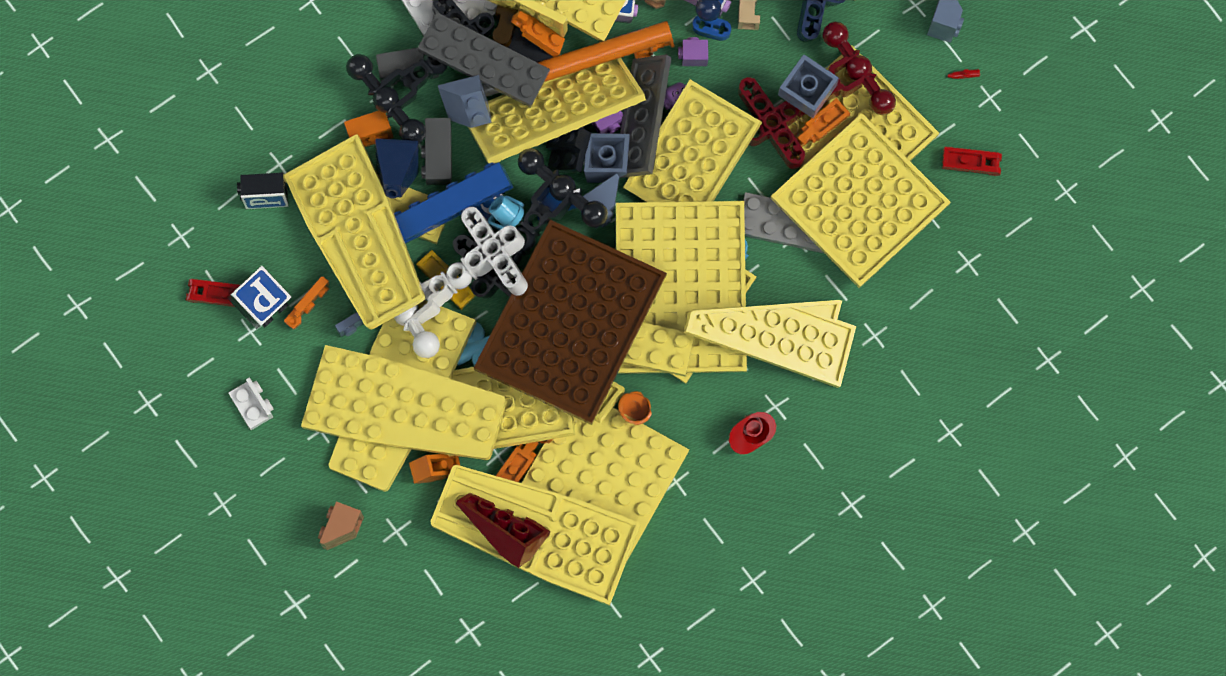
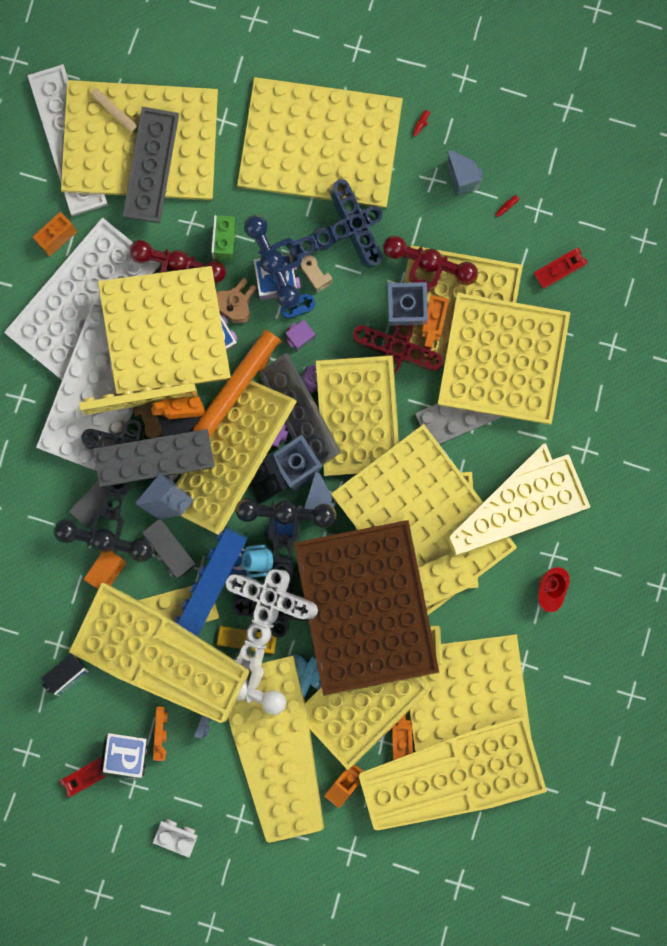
camera: 30 degrees left, 5 degrees up
light yellow wing [301,345,507,460] -> none
nougat slope [318,501,364,550] -> none
dark blue slope [375,139,419,199] -> none
dark red wedge [456,493,550,568] -> none
orange hair [618,391,652,425] -> none

